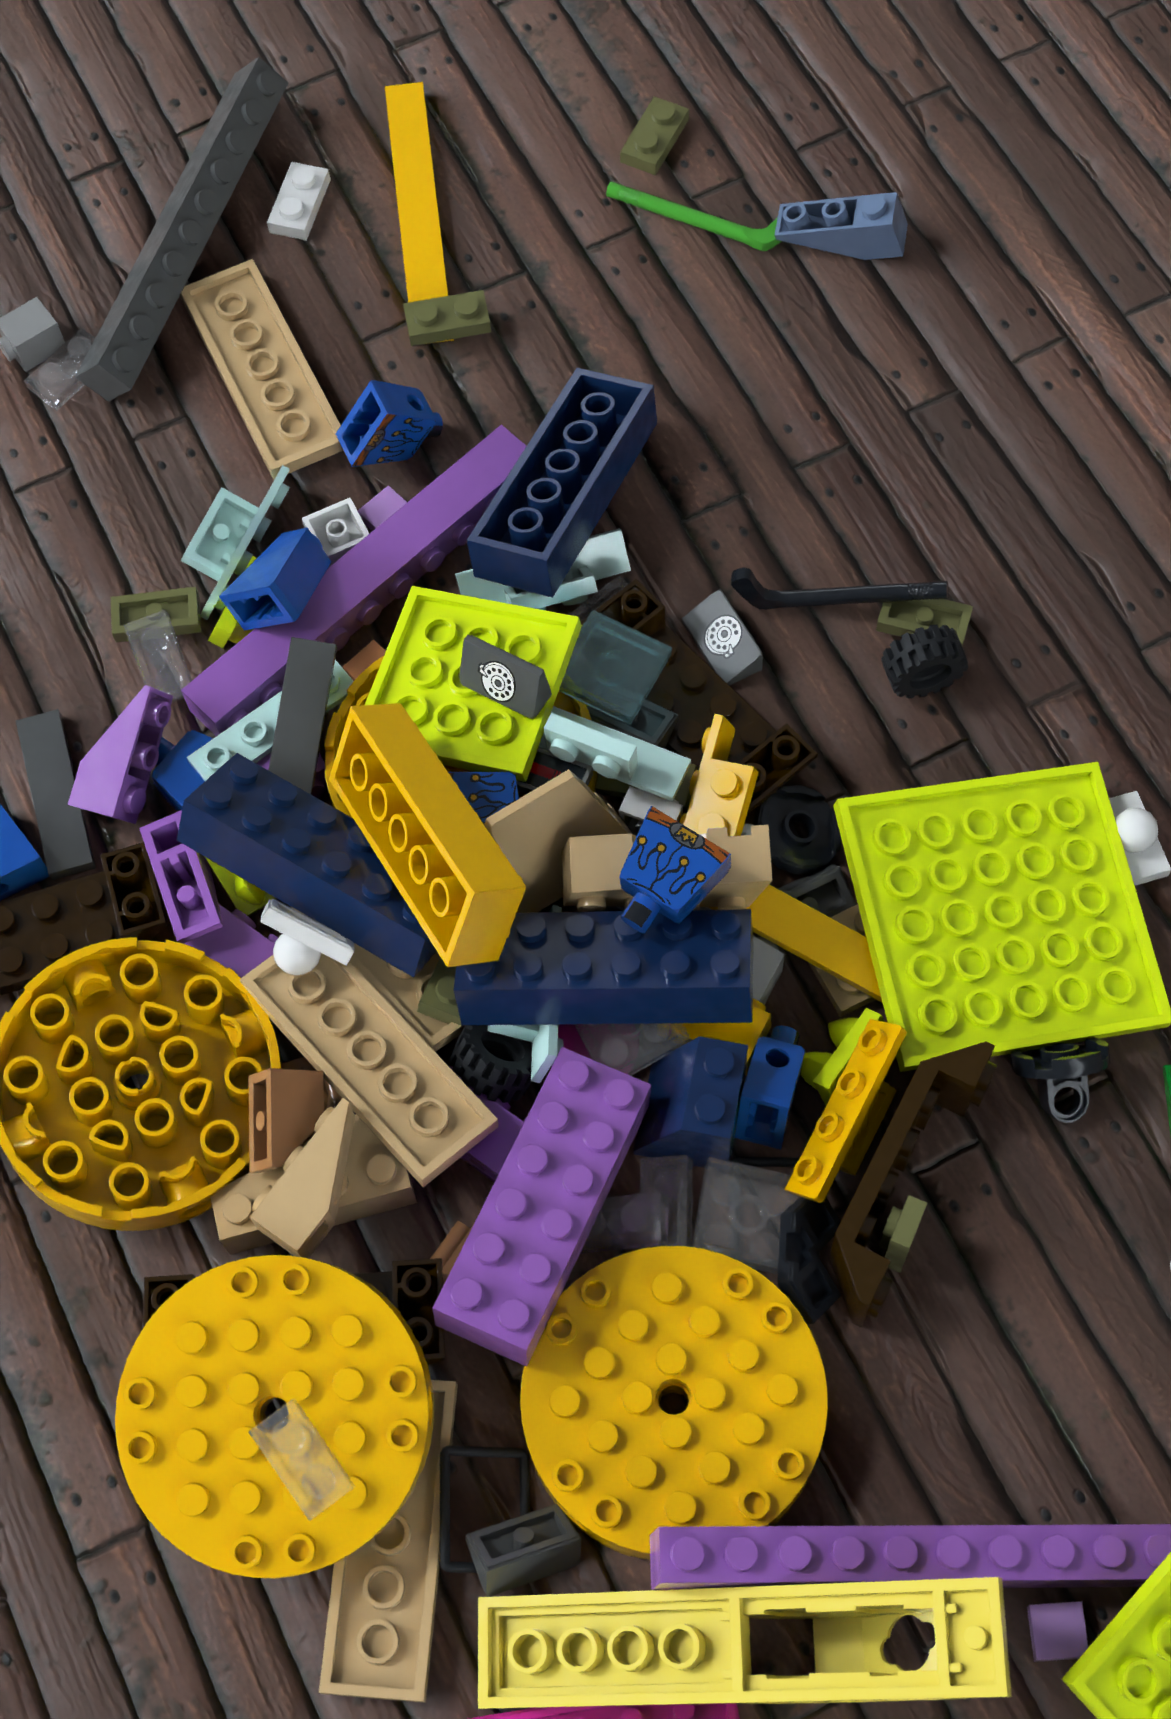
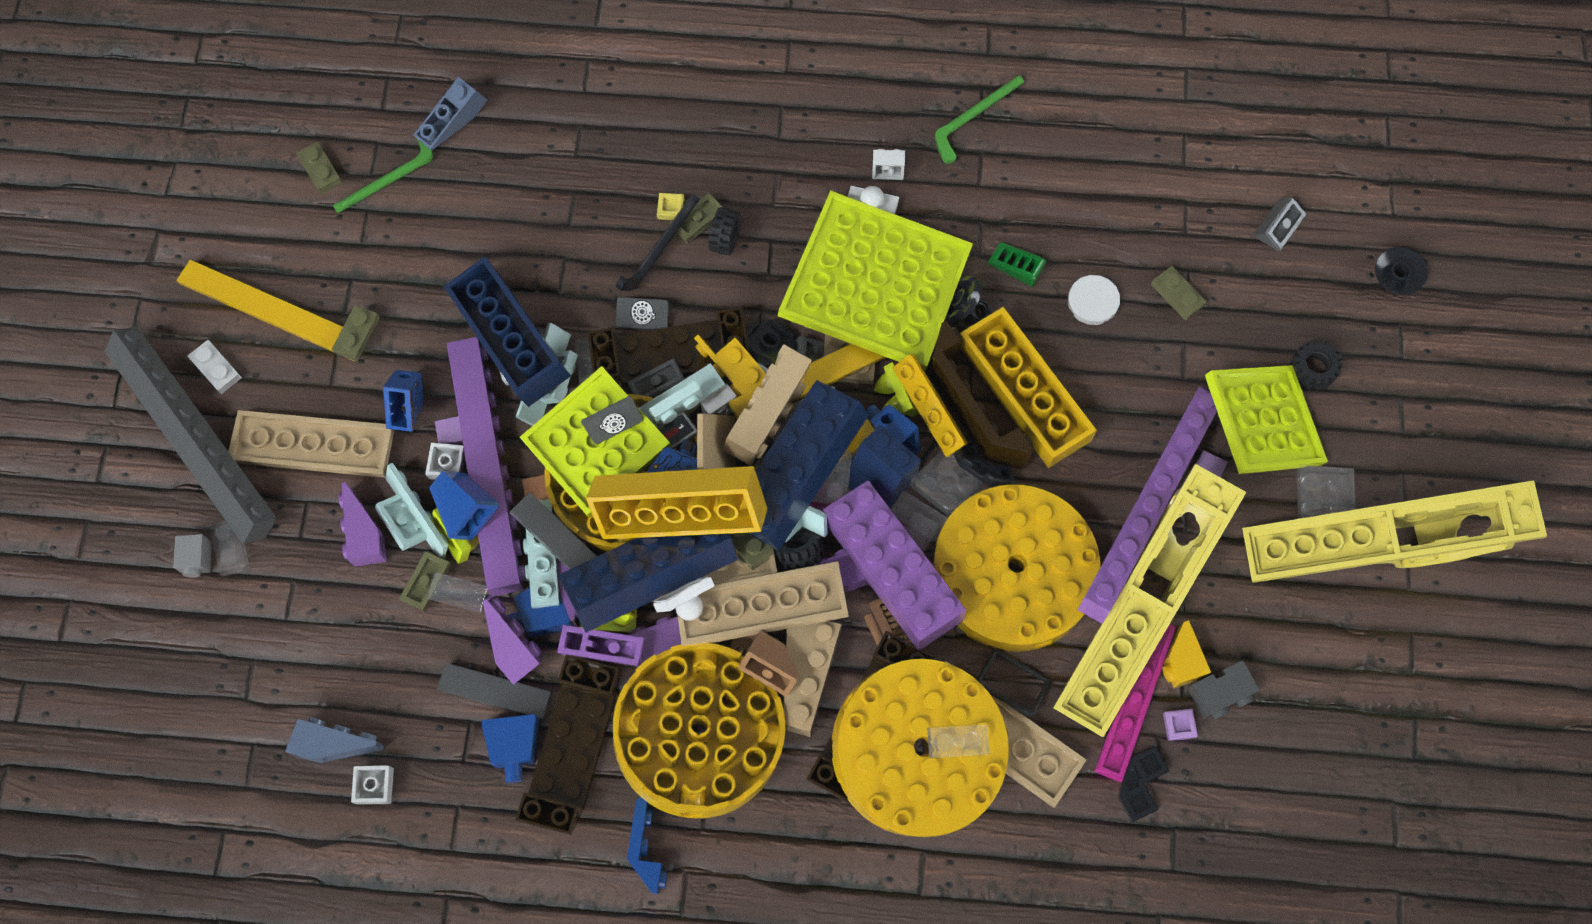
camera: 60 degrees left, 5 degrees up
tan slope [250,1098,355,1258] -> none
dark grey slope [466,1504,581,1597] -> none
clear light blue tile [559,610,672,726] -> none
torso [619,806,731,934] -> none
olive plate [878,1195,927,1272] -> none
none -> medium lavender slope [338,482,387,567]
none -> light yellow tile [657,193,685,220]
none -> yellow brick [959,307,1097,469]

